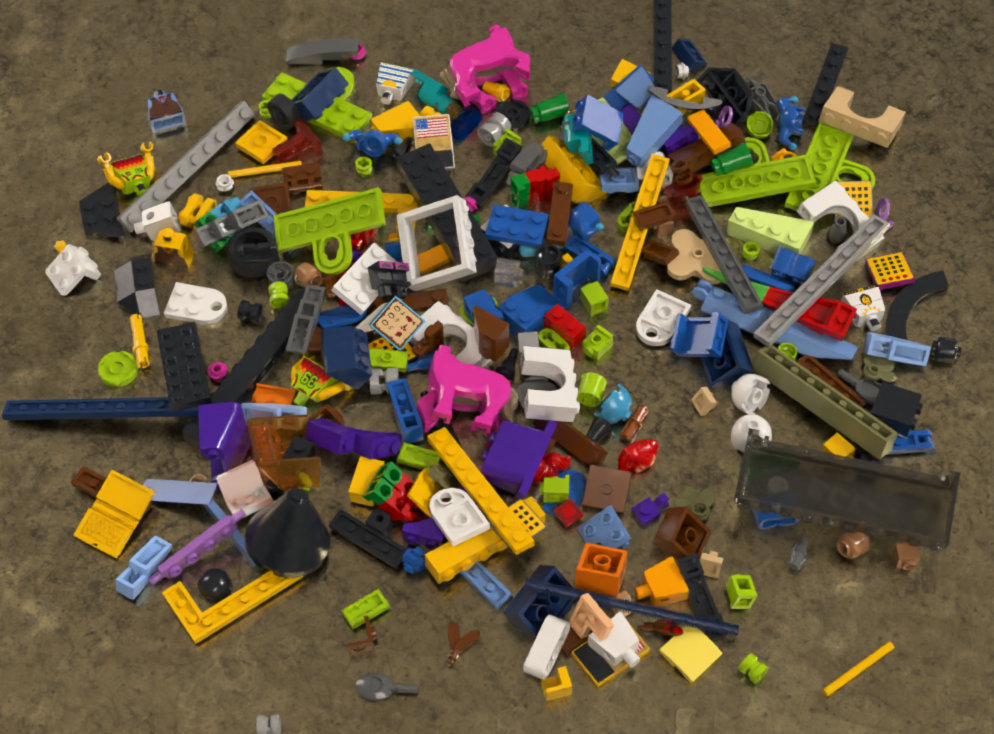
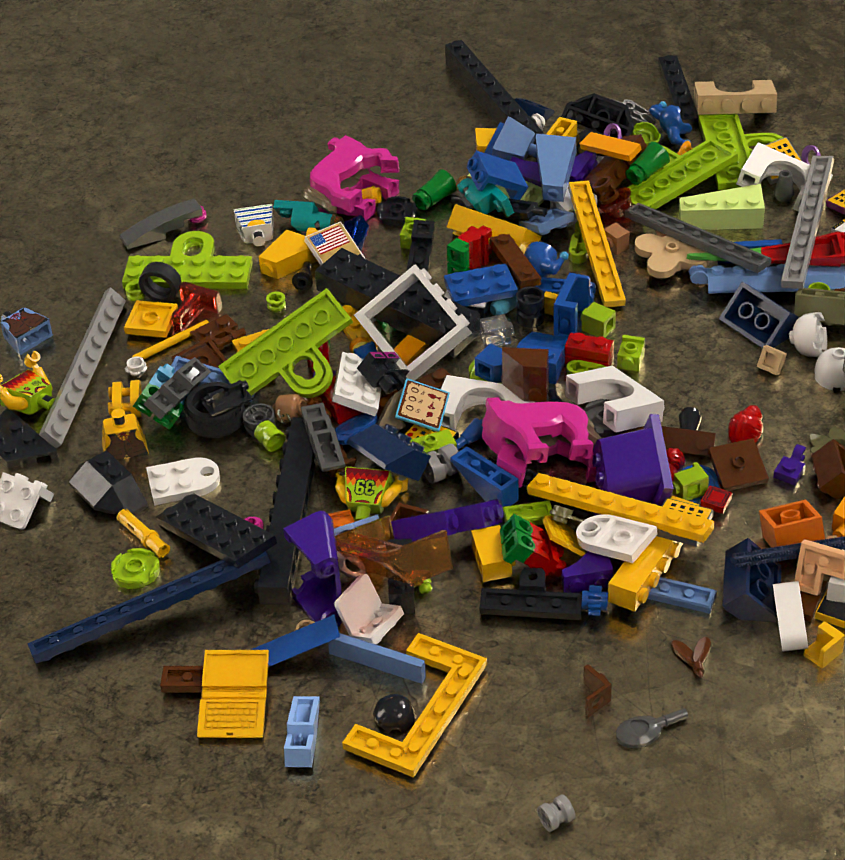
camera: 25 degrees left, 15 degrees down
white torso [134,201,182,241] -> none
medium lavender plate [149,508,246,585] -> none
black wheel [237,300,263,323] -> none
black cone [245,488,330,578] -> none
dark blue slope [291,67,349,121] -> none
lime plate [341,589,390,630] -> none
blue piece [342,129,402,157] -> none
reddish brown hinge [412,320,444,359] -> none
light grey wheel [477,112,511,147] -> none
dark grey hinge [507,142,547,187] -> none
light grey panel [518,332,539,362] -> none
lime piece [577,372,607,407] -> none
medium blue hinge [577,505,632,549] -> none
dark azure cylinder [594,383,632,424] -> none
dark orange axle [620,404,649,441] -> none
reddish brown tile [633,201,676,231] -> none
white plate [636,289,691,346] -> none
reddish brown tile [640,240,679,266] -> none
slope [647,86,722,111] -> none
blue panel [670,312,728,357] -> none
lime bush [741,241,760,260] -> none
blue brick [770,247,816,285] -> none

